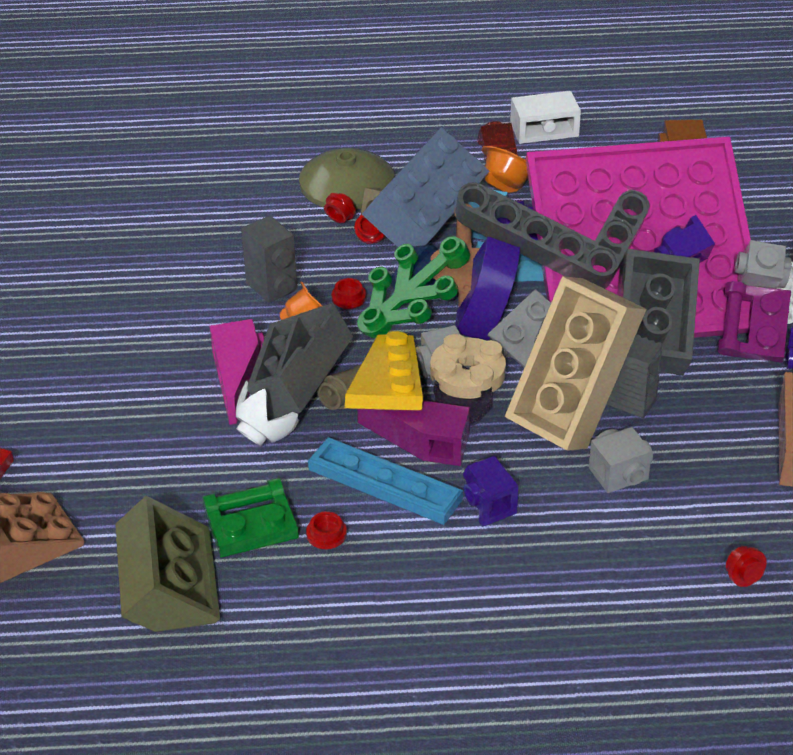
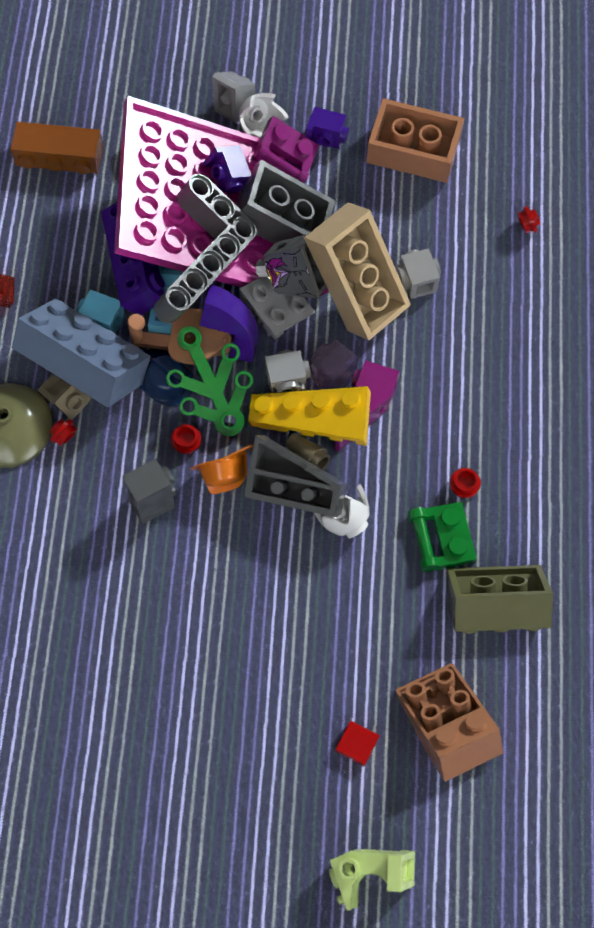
camera: 85 degrees left, 25 degrees up
dark pink slope [210,319,264,425] -> none
dark azure tile [308,437,463,525] -> none
red plate [354,214,385,244] -> none
tan plate [430,334,506,399] -> none
dark purple brick [463,456,518,527] -> none
orange piece [481,146,528,193] -> none
light grey brick [735,240,792,289] -> none

